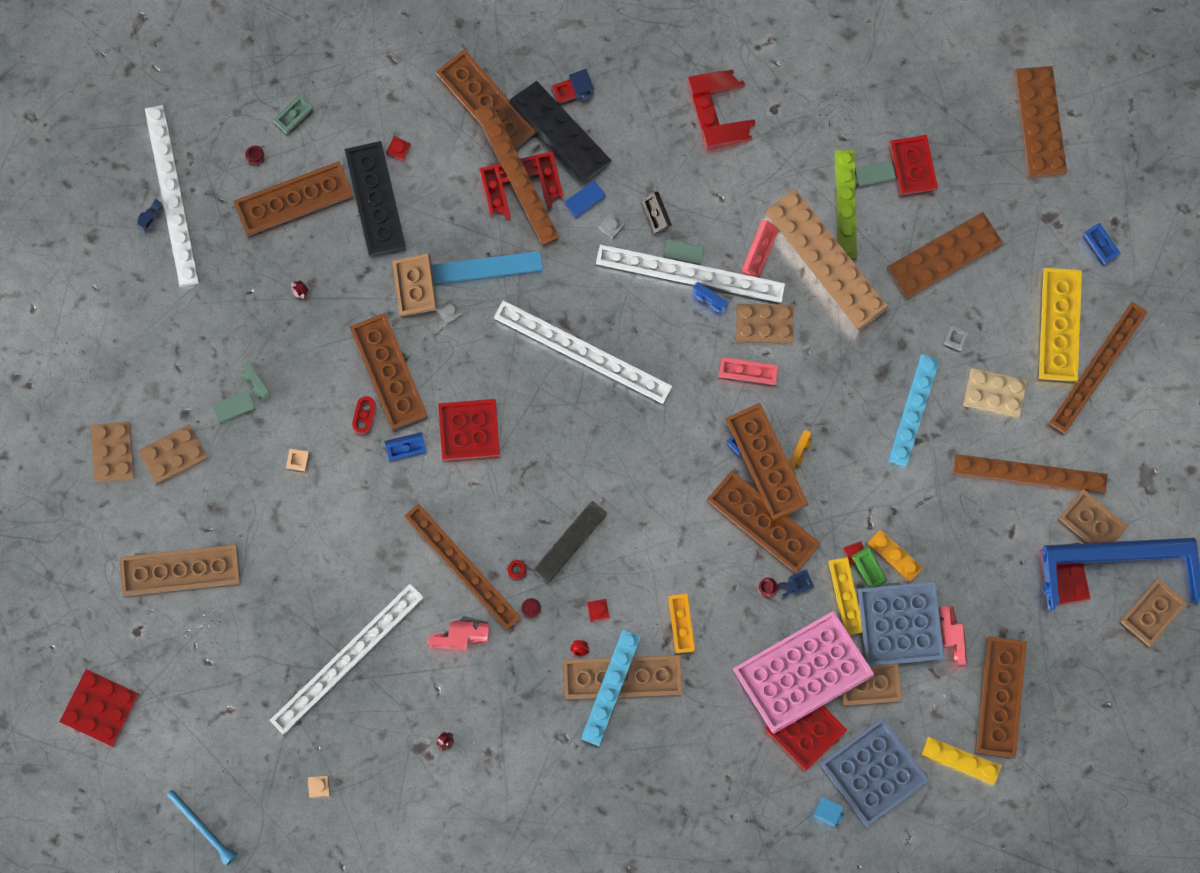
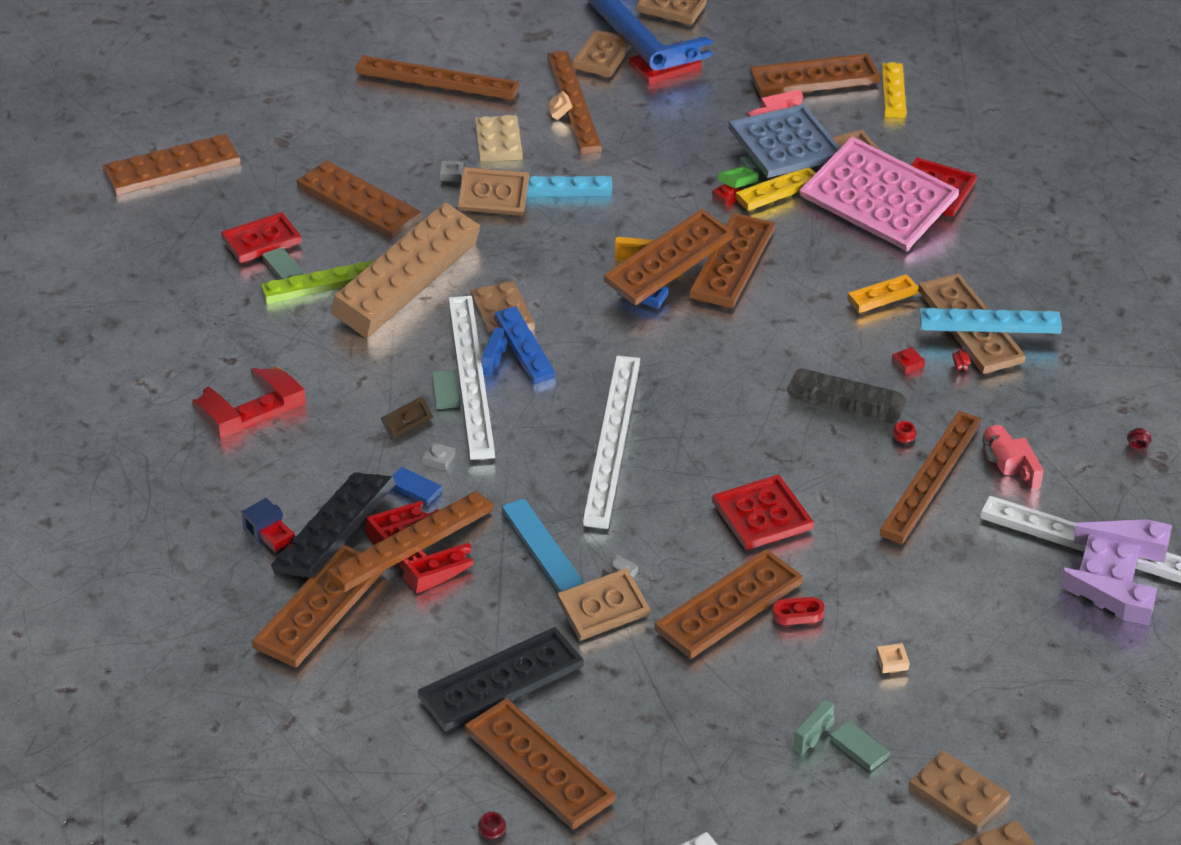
camera: 105 degrees left, 35 degrees down
medium nougat plate [120,545,240,596] -> none
sand green plate [273,94,313,134] -> none
dark red plate [291,280,308,299] -> none
blue plate [384,432,427,461] -> none
red plate [386,136,411,162] -> none
dark red plate [522,598,541,618] -> none
coral plate [719,357,778,385] -> none
coral plate [742,220,779,278] -> none
dark red plate [759,577,778,597] -> none
dark blue plate [777,569,814,599] -> none
dark azure brick [813,797,845,827] -> none
sand blue plate [820,717,930,828] -> none
light orange plate [866,530,923,583] -> none
yellow plate [1039,268,1082,382] -> none
blue plate [1083,223,1121,265] -> none
none -> medium nougat plate [458,167,529,216]
none -> blue plate [494,306,556,385]
none -> light nougat plate [547,91,573,120]
none -> lavender wedge [1062,519,1172,626]

